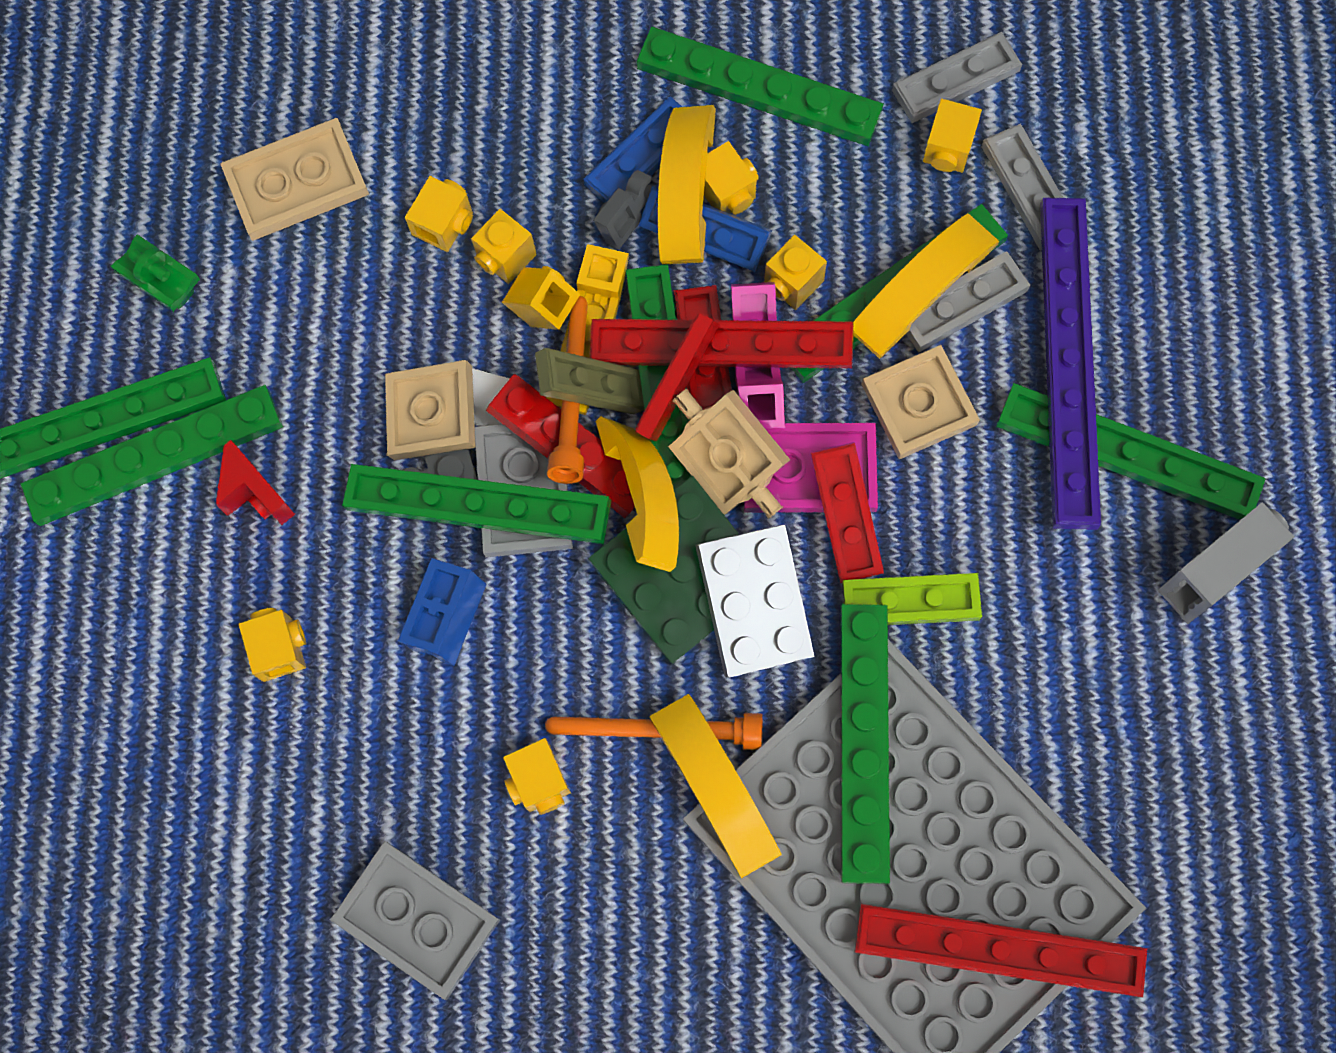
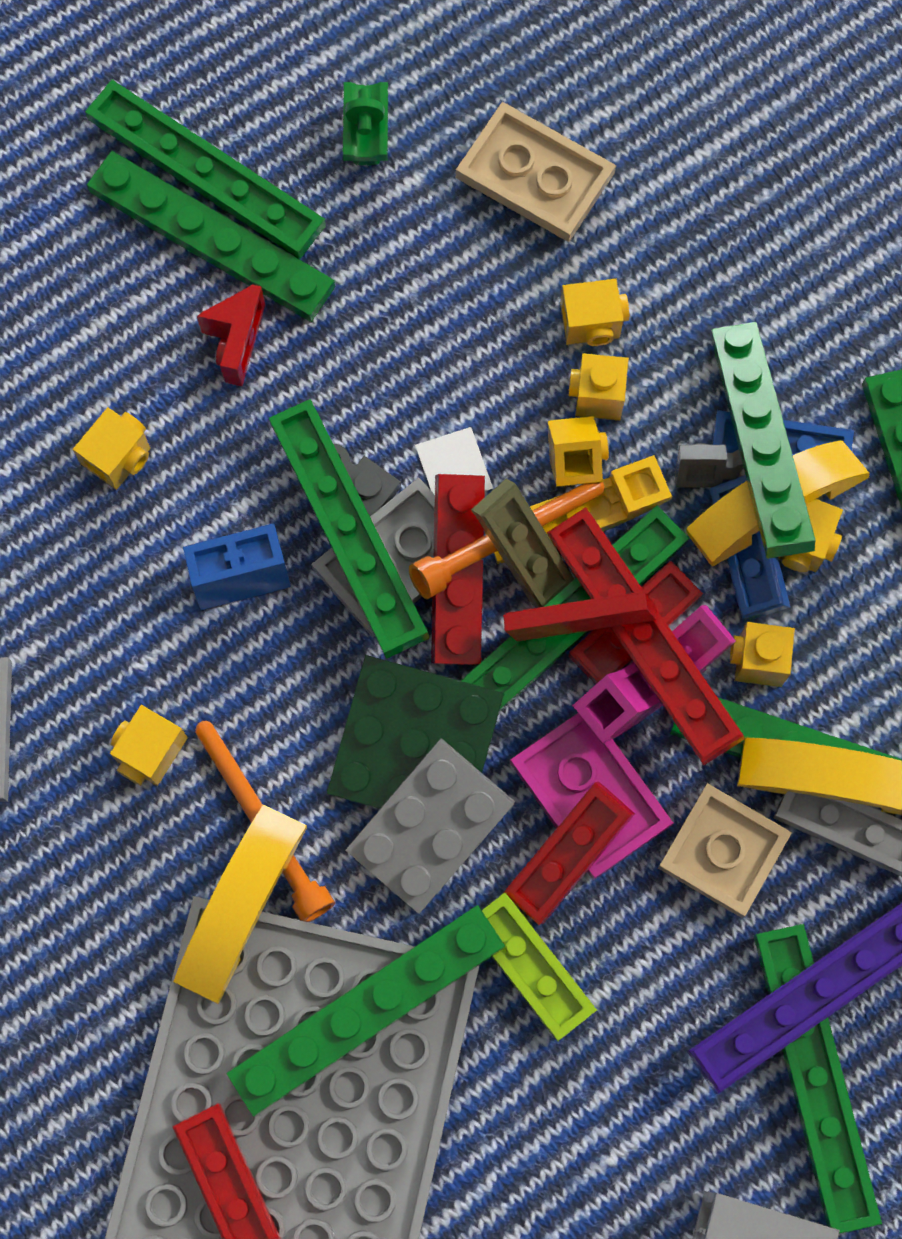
camera: 50 degrees right, 0 degrees up
tan plate [385,360,475,460] -> none
yellow slope [595,416,679,572] -> none
tan plate [668,389,790,519] -> none
none -> plate [711,322,816,559]

